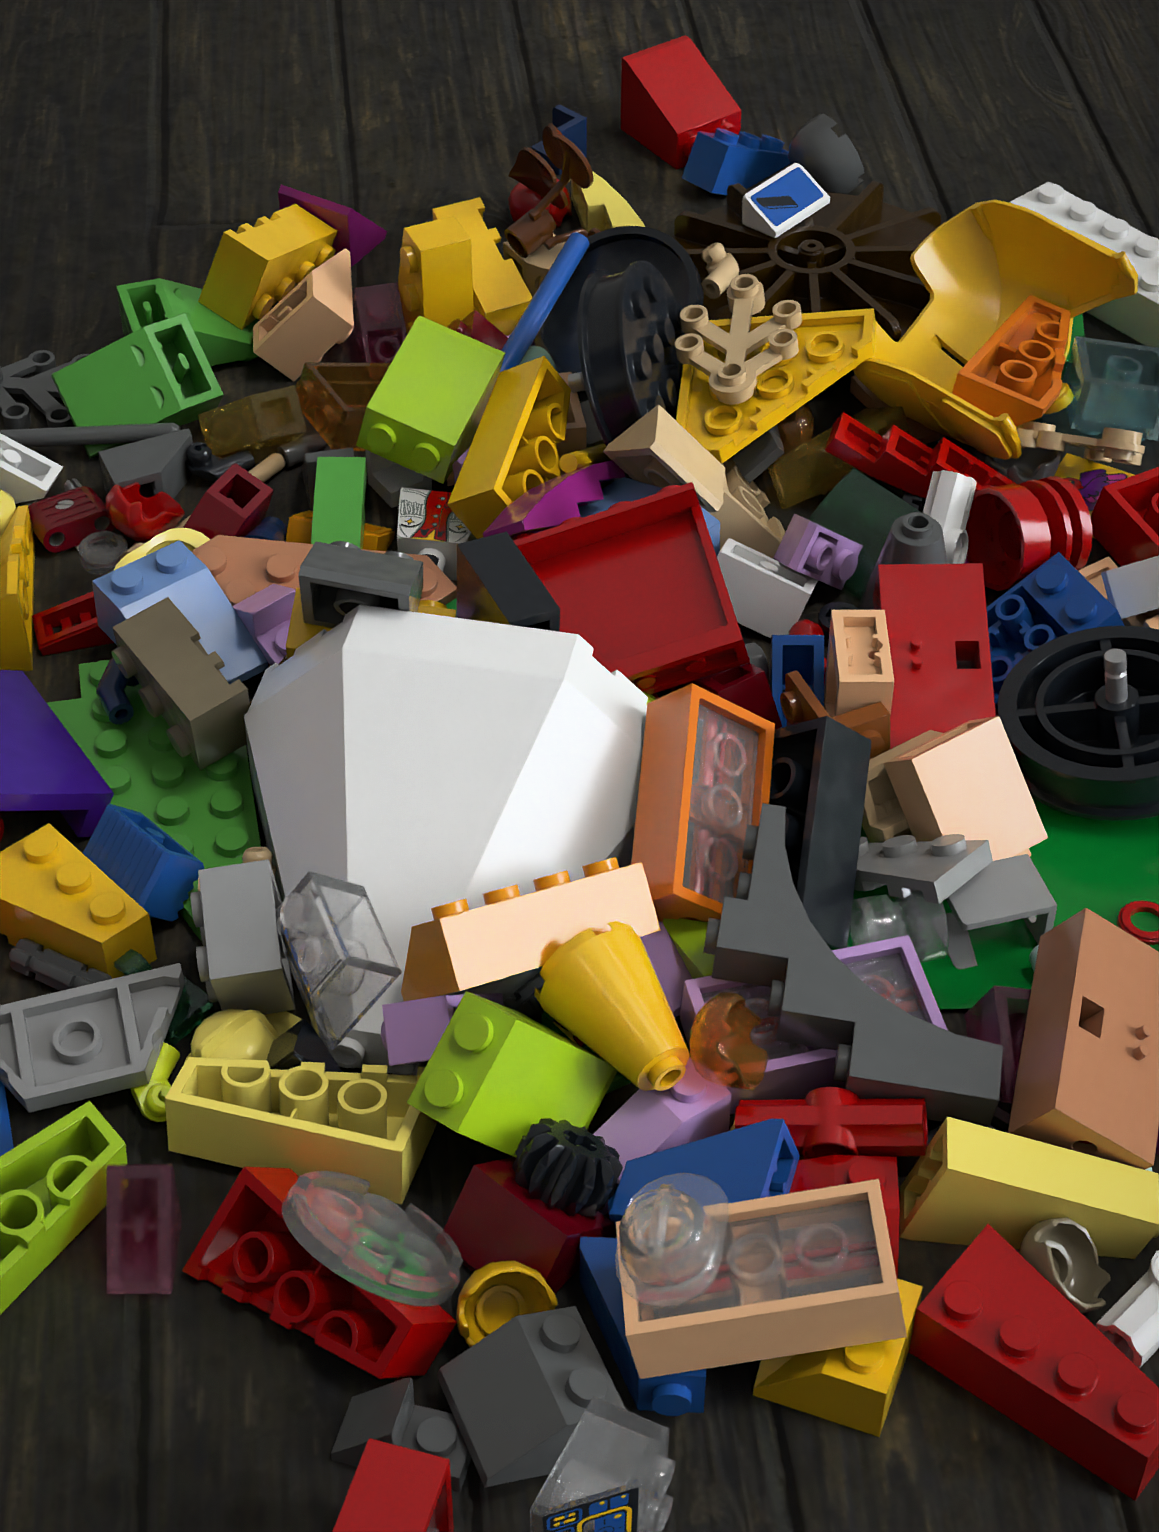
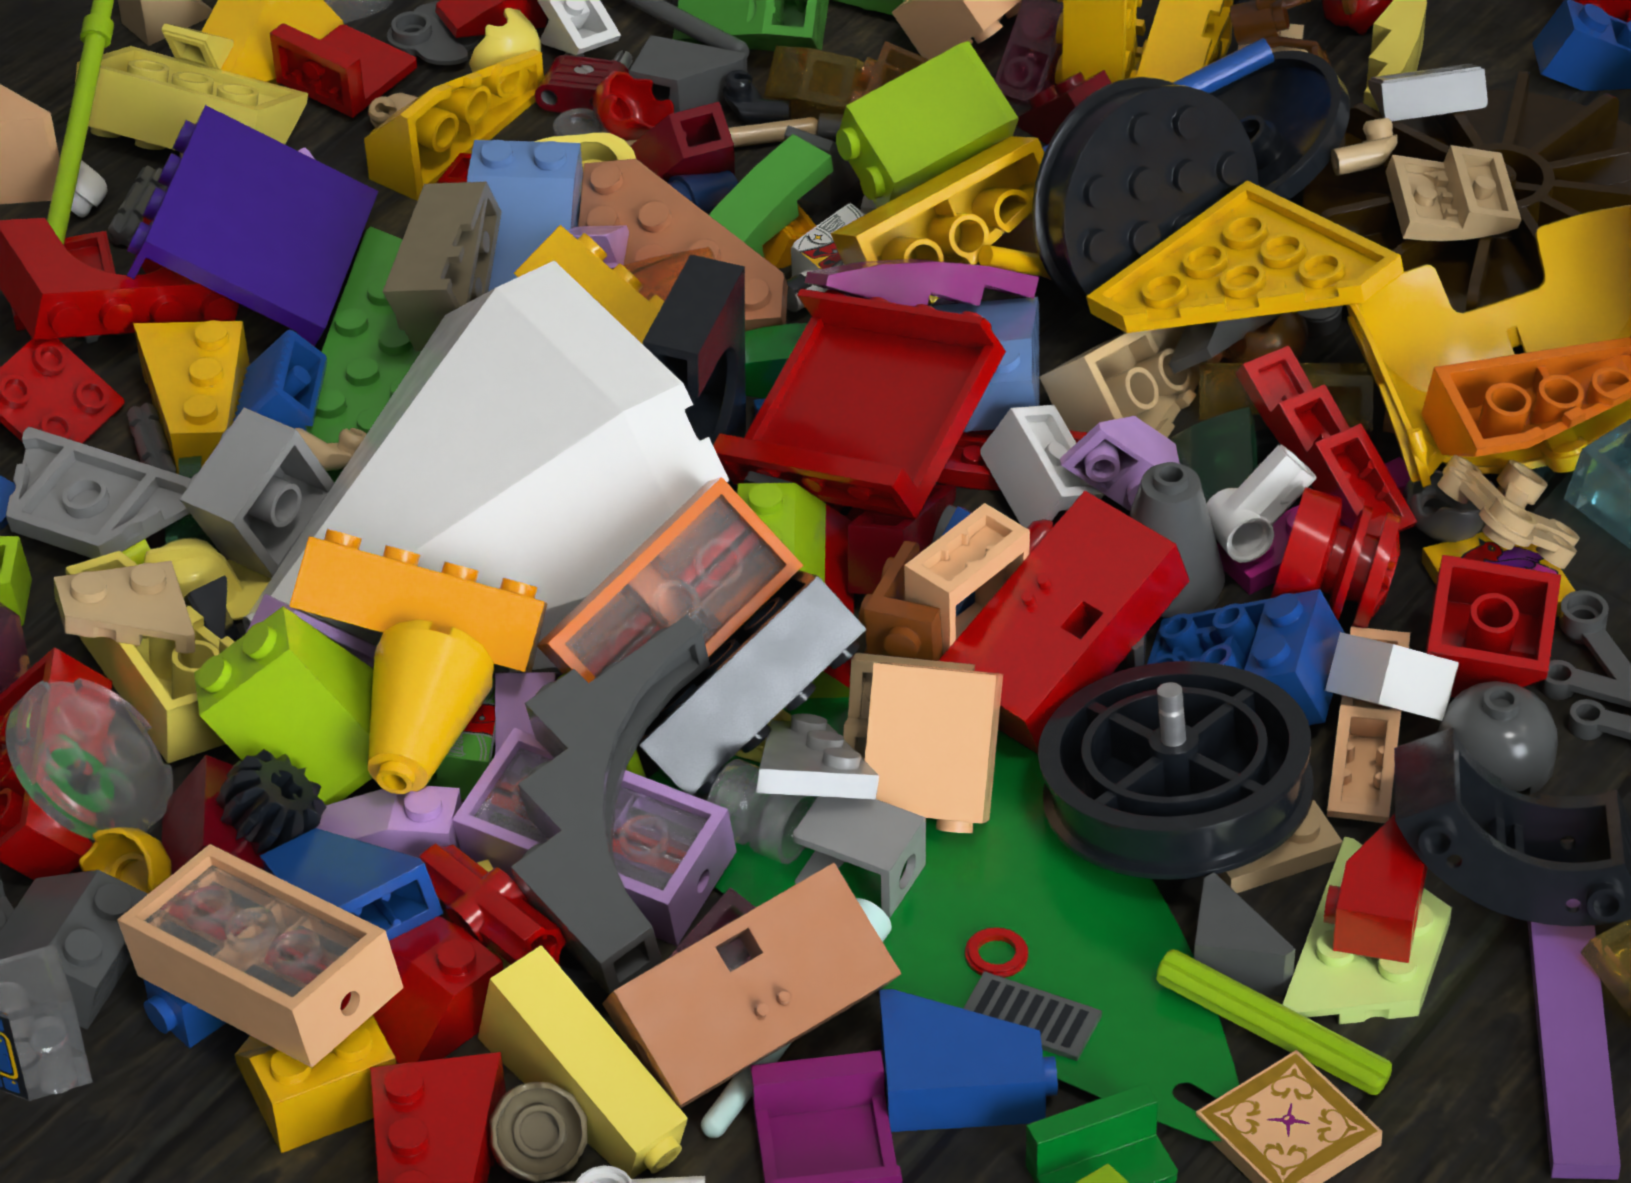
camera: 45 degrees right, 0 degrees up
clear slope [275,871,402,1051] -> none
dark grey slope [298,541,423,628] -> none
tan slope [603,404,725,512] -> none
clear piece [615,1173,729,1308] -> none
tan plant [675,274,802,405] -> none
clear orange hair [689,992,768,1091] -> none
slope [742,163,830,238] -> none
none -> tan wing [54,561,195,654]
none -> slope [1368,64,1488,121]
none -> tan slope [1386,145,1521,241]

